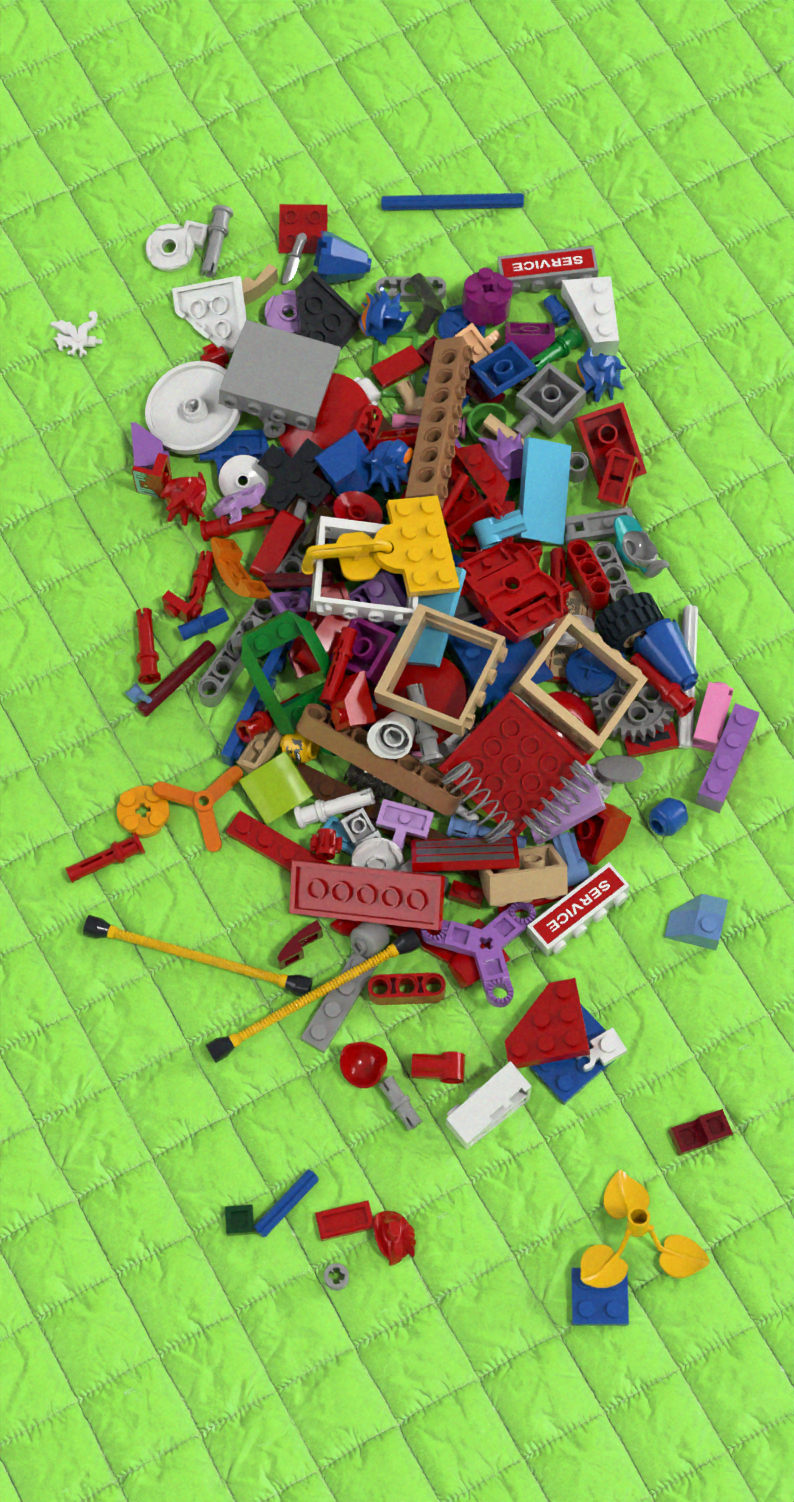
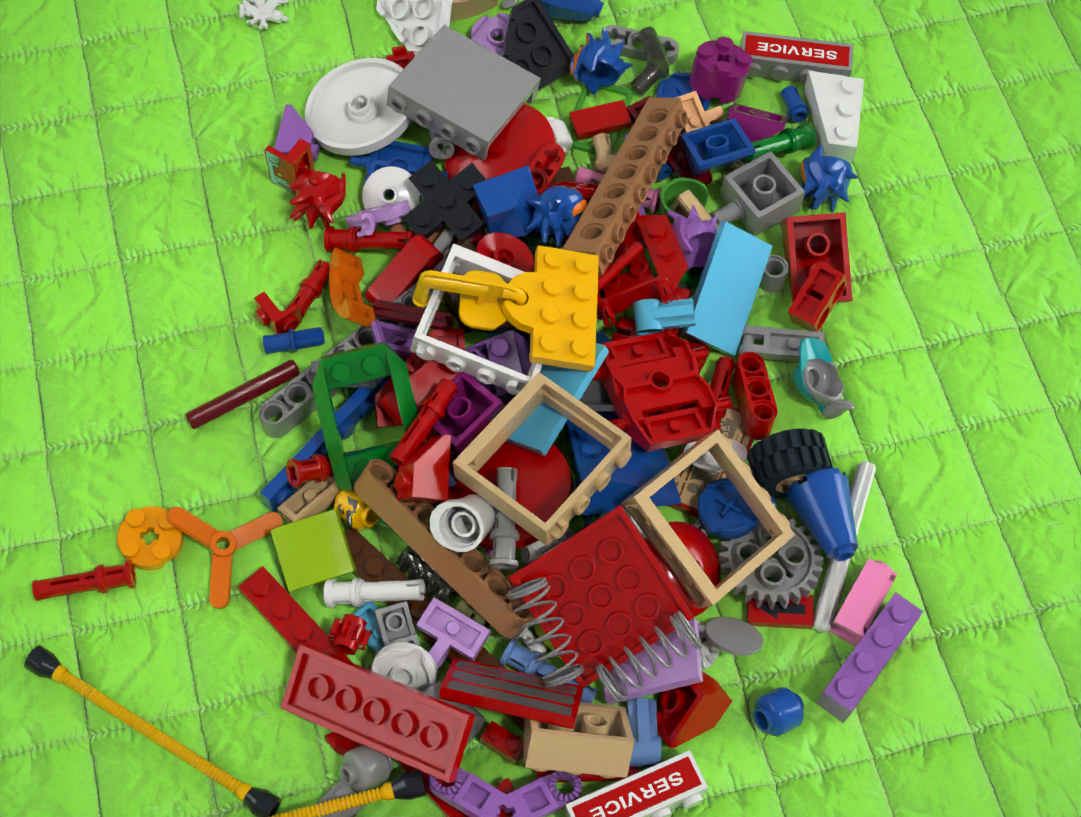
camera: 10 degrees right, 5 degrees down
medium blue hand [125,683,152,703] -> none
red pin [136,608,161,685] -> none
dark red slope [277,920,323,970] -> none
light grey beam [593,541,634,605] -> none
red pin [628,653,696,717] -> none

